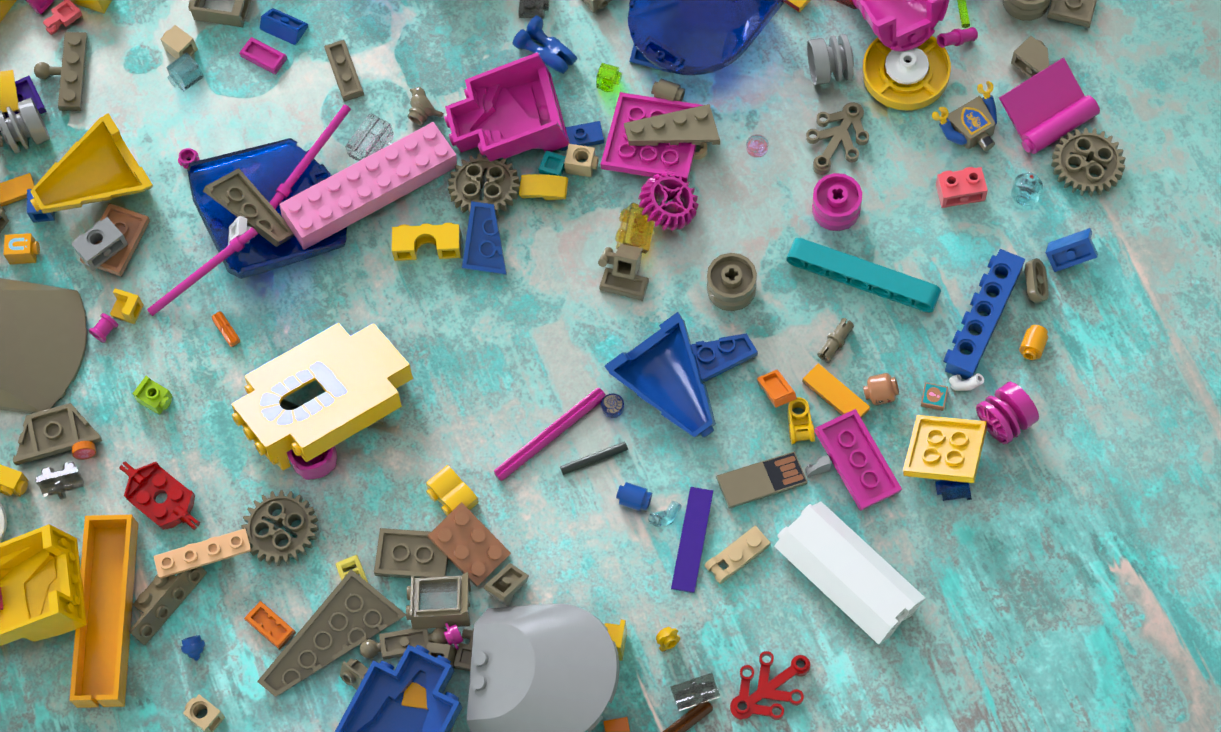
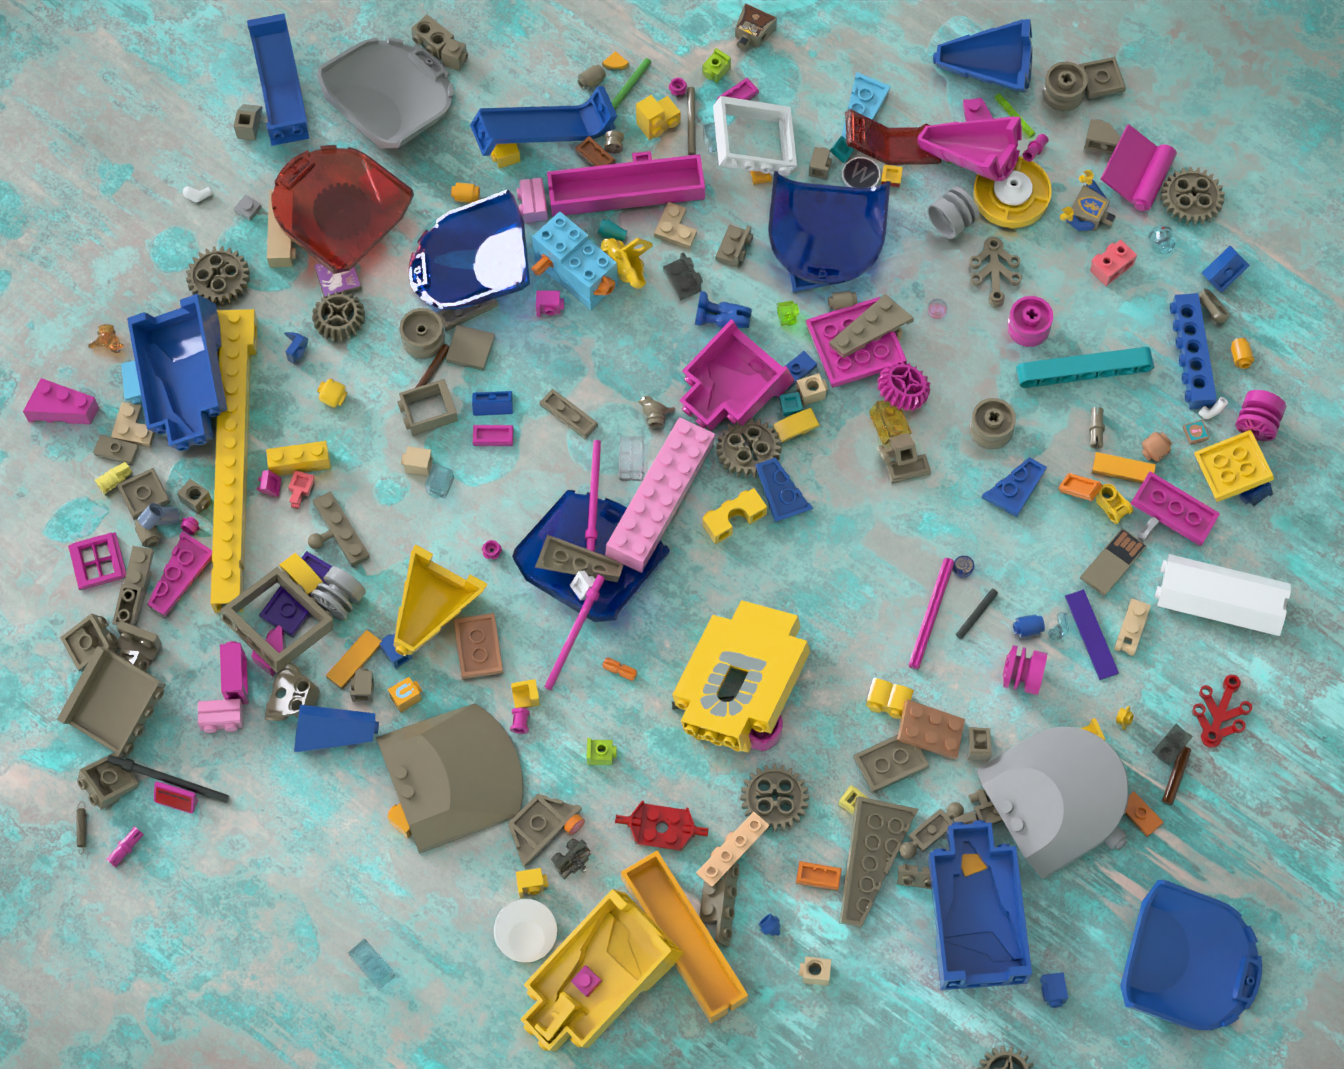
camera: 35 degrees left, 0 degrees up
light grey brick [71,217,128,271] -> none
dark tan window [406,572,471,629] -> none
dark pink plate [444,623,464,650] -> none
blue cone [604,312,716,438] -> none
none -> dark pink wheel [1002,645,1048,695]

